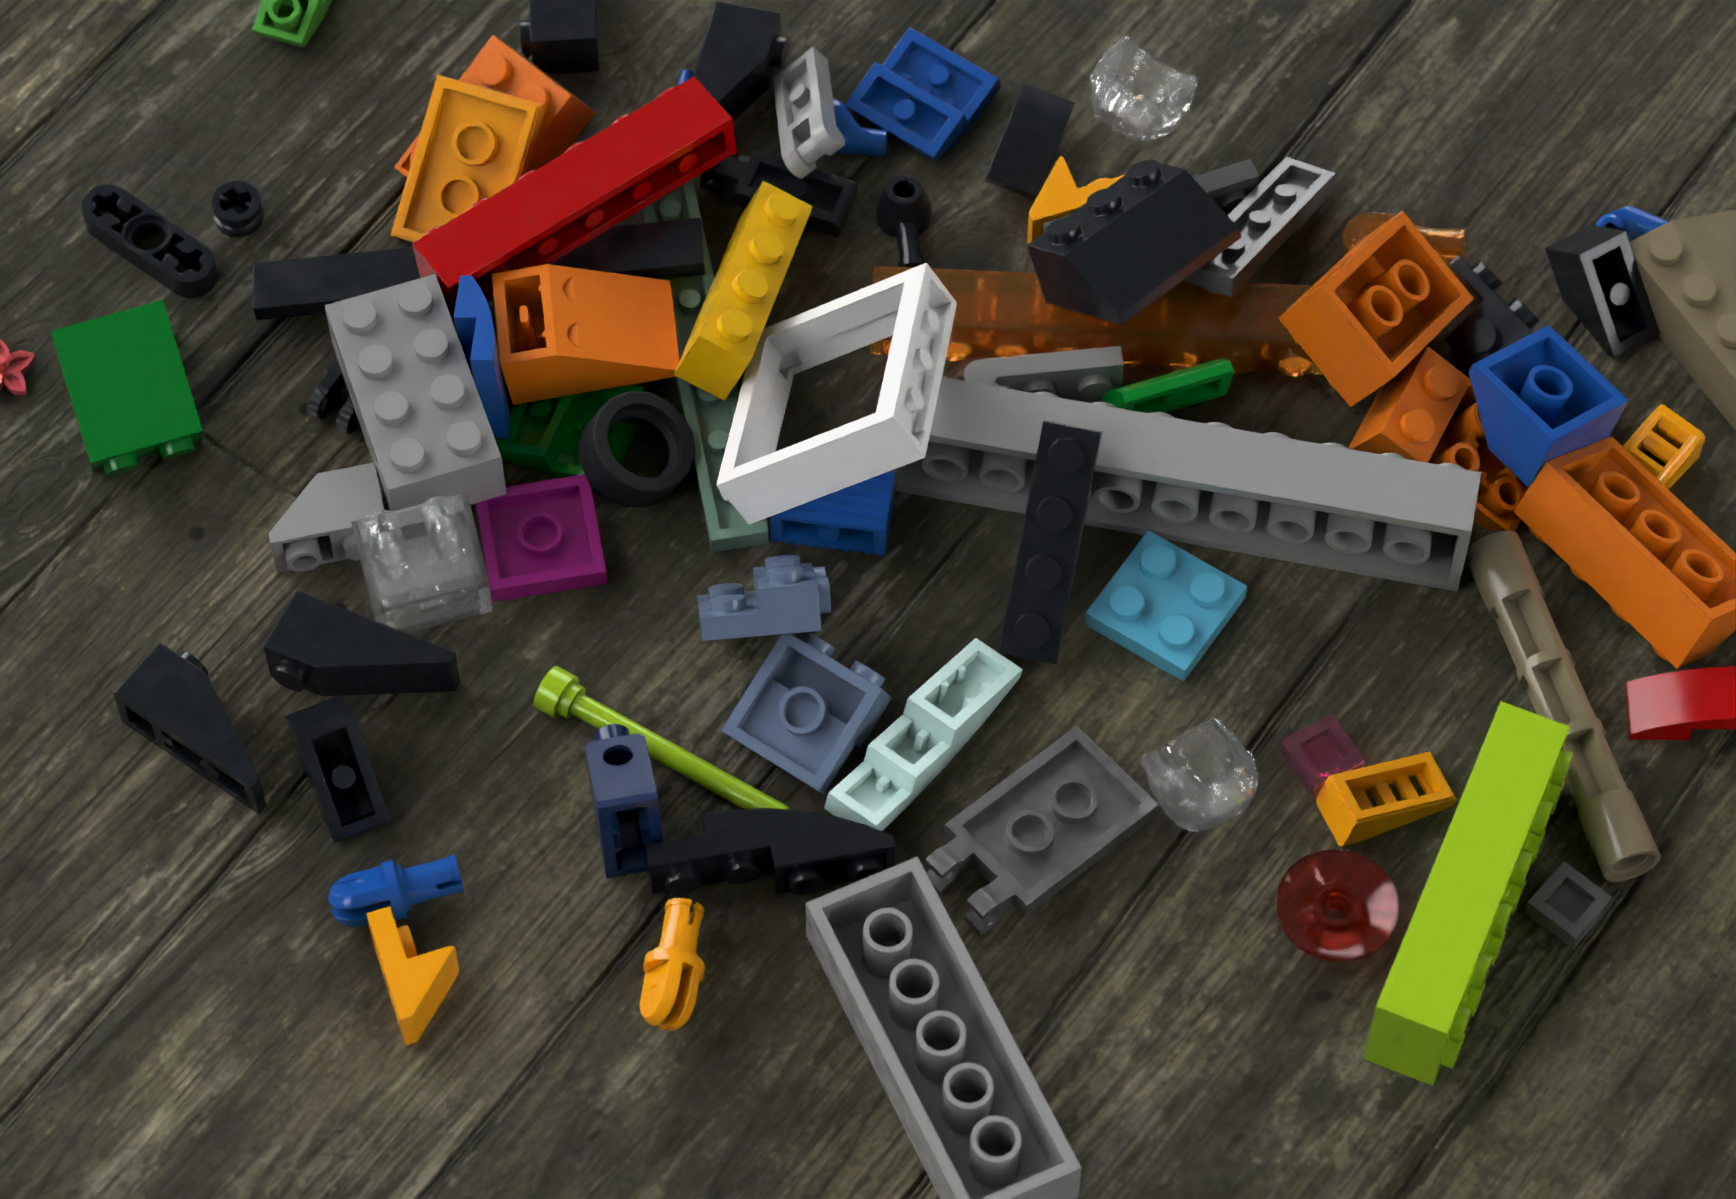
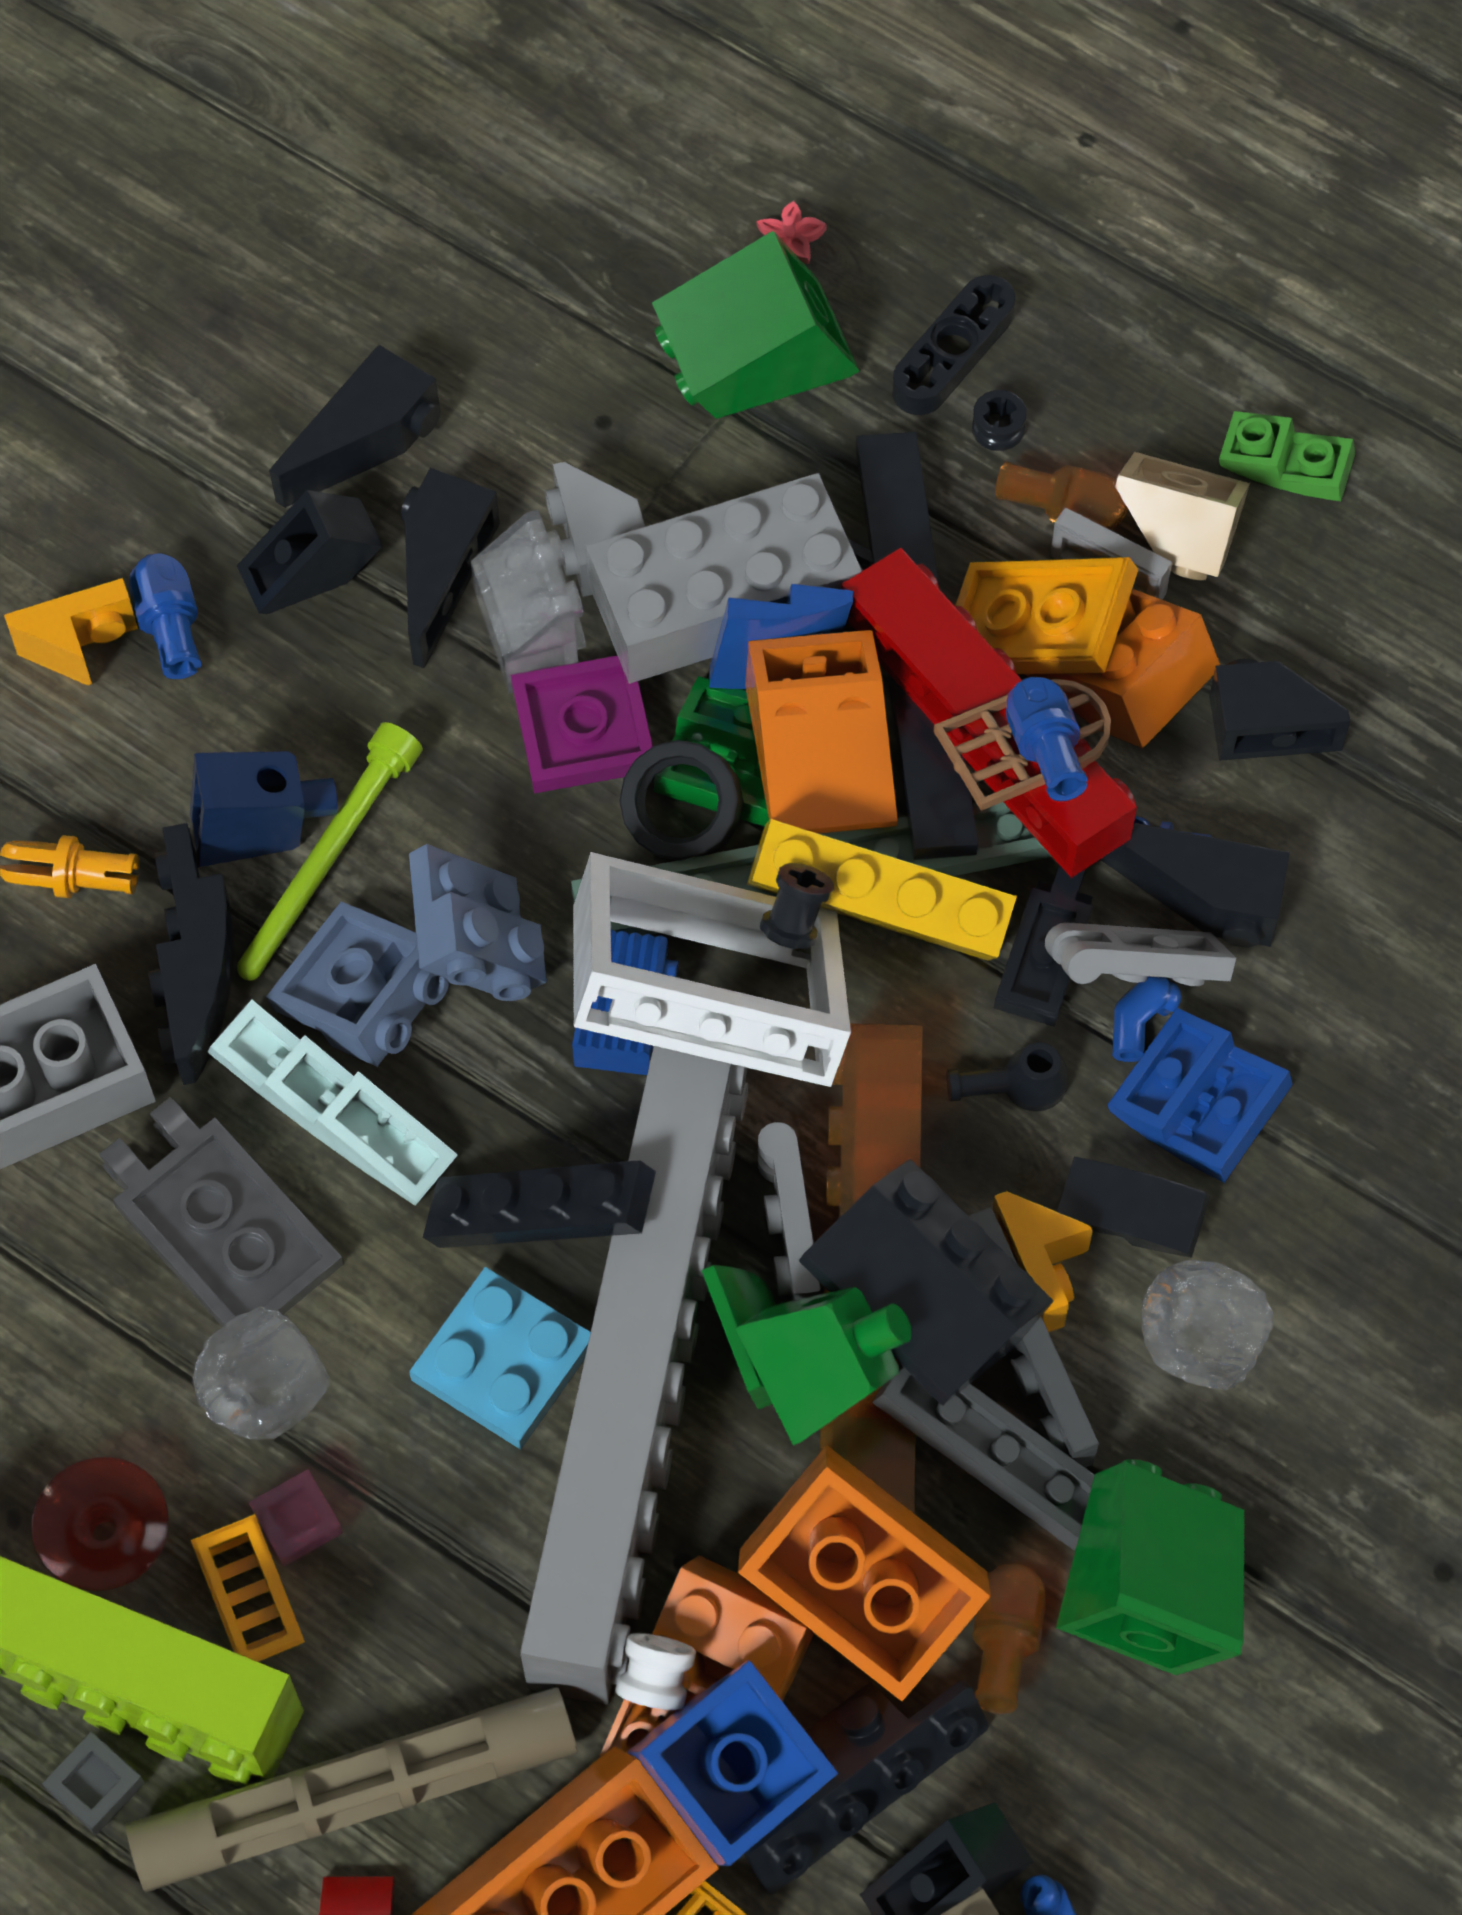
camera: 90 degrees right, 5 degrees up
none -> white wheel [615,1633,696,1710]
none -> green torso [735,1287,912,1446]
none -> black bush [759,863,834,949]
none -> medium nougat window [934,679,1111,811]
none -> clear orange arm [995,462,1128,530]
none -> blue arm [1006,677,1088,801]
none -> light grey tile [1051,507,1172,600]
none -> green slope [1056,1459,1244,1676]
none -> tan slope [1115,452,1250,580]

